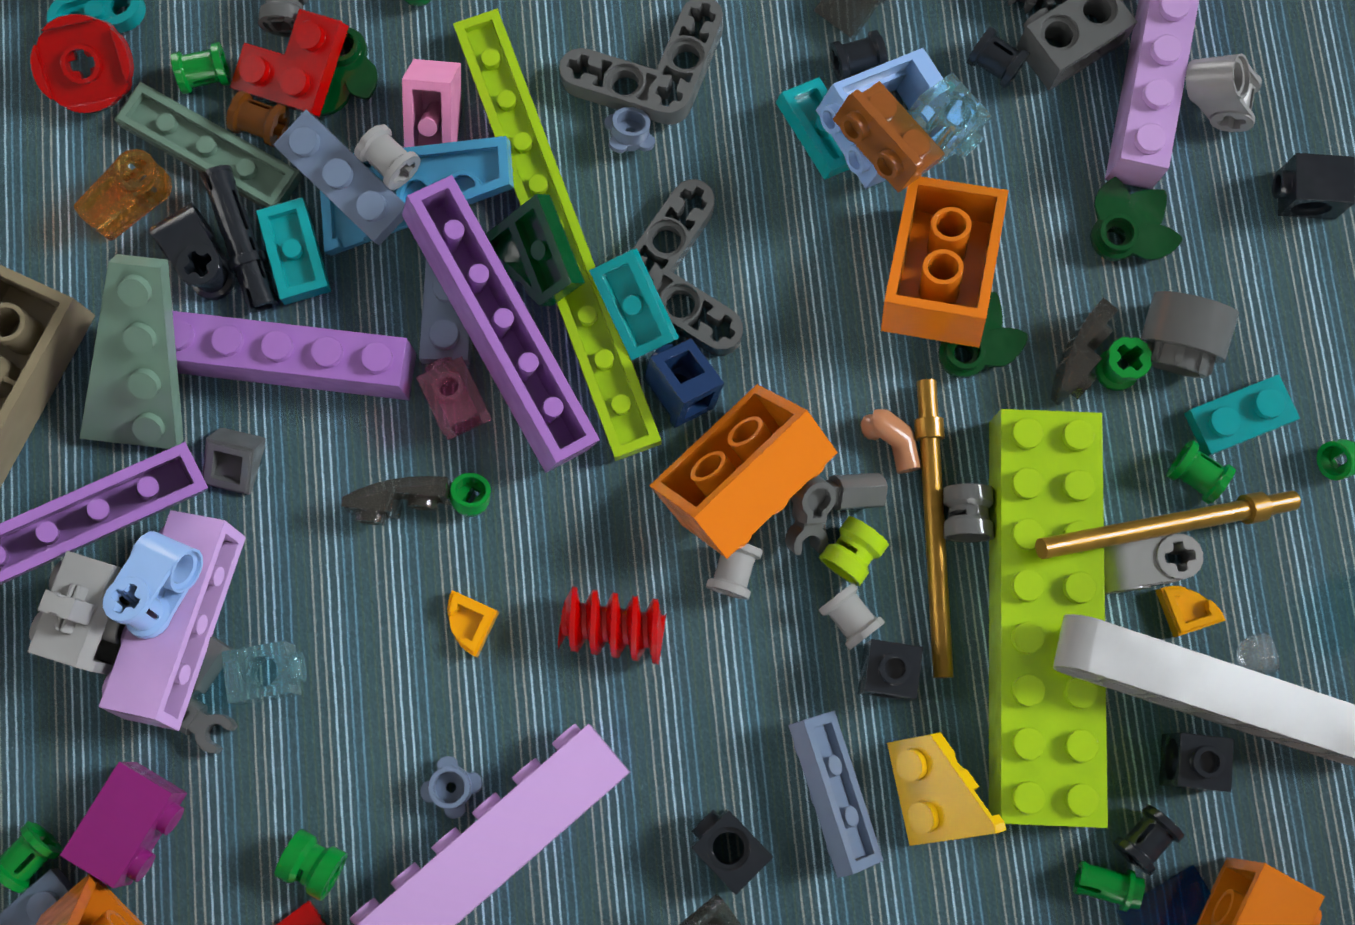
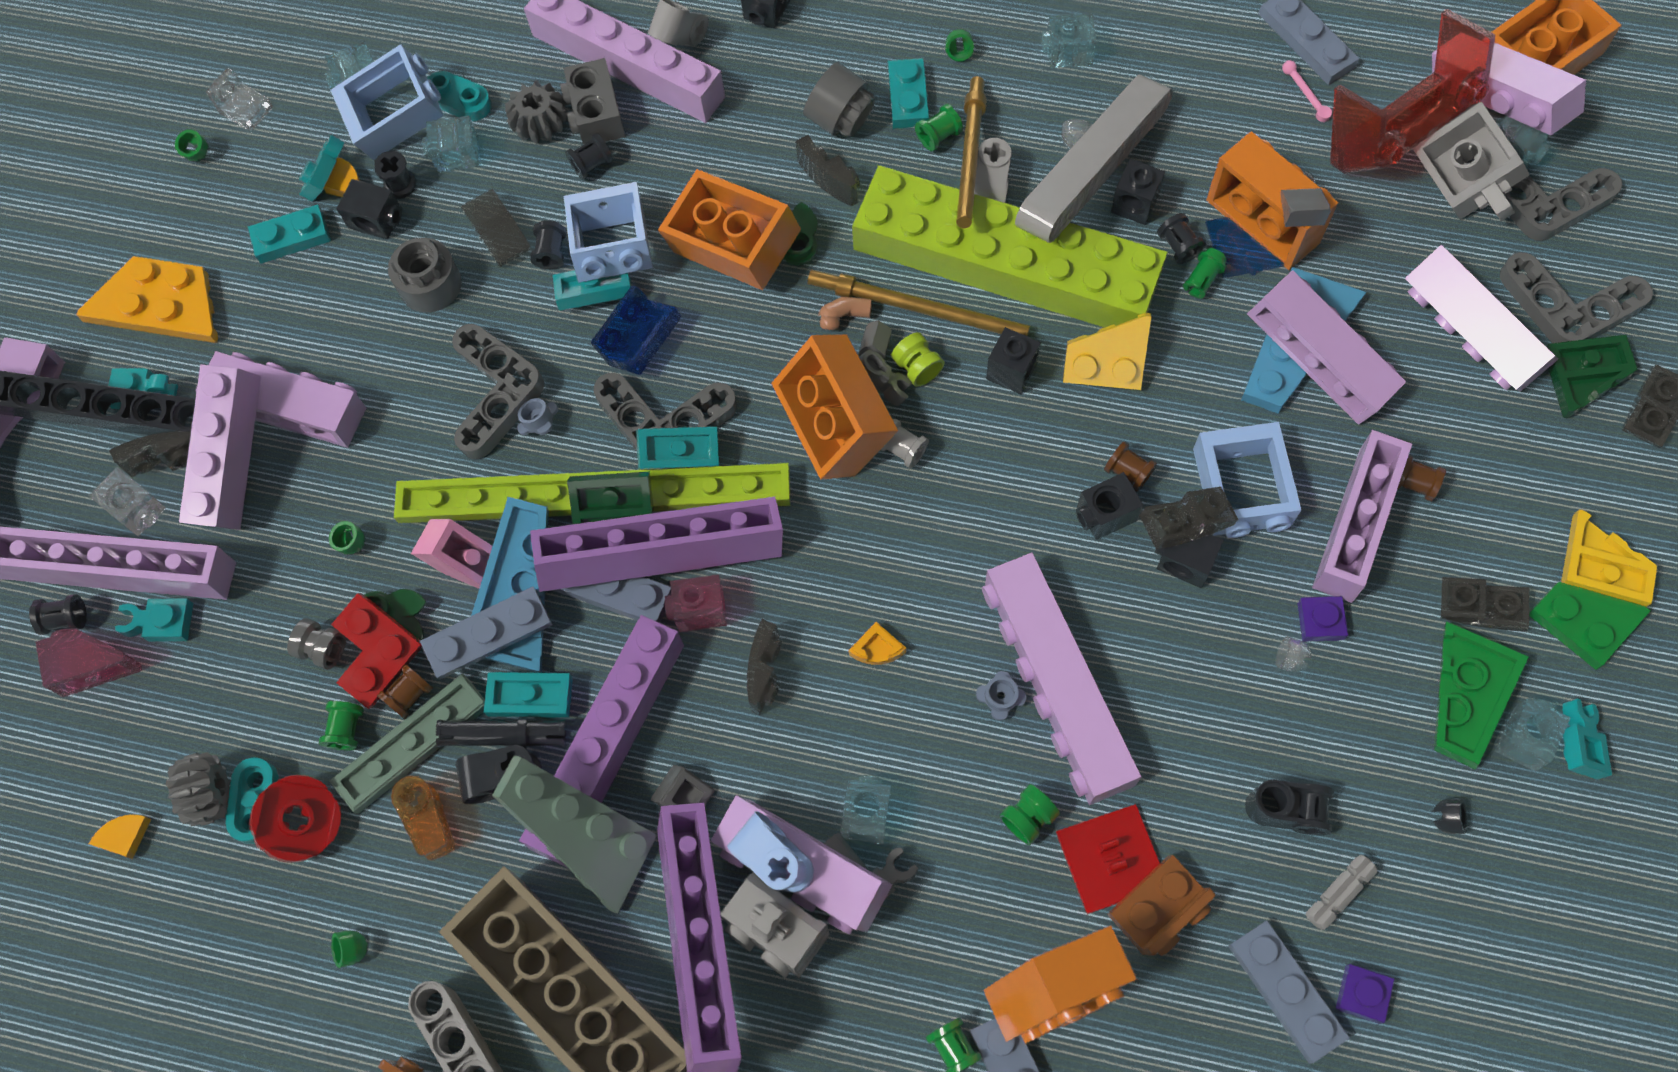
camera: 65 degrees left, 10 degrees down
magenta brick [60,762,187,888] -> none
light grey bush [354,124,421,190] -> none
green hinge [450,473,491,517] -> none
red piece [558,586,667,665] -> none
dark blue brick [644,338,724,428] -> none
sand blue plate [788,710,884,878] -> none
light grey bush [818,582,885,650] -> none
dark orange bracket [833,81,945,193] -> none
clear light blue brick [908,72,992,166] -> none
dark grey wheel [943,483,995,543] -> none
dark green plate [1090,177,1183,261] -> none
green bush [1095,337,1152,391] -> none
light orange tile [1155,586,1226,638] -> none
none -> clear blue bracket [591,286,682,375]
none -> reddish brown bush [1104,441,1158,493]

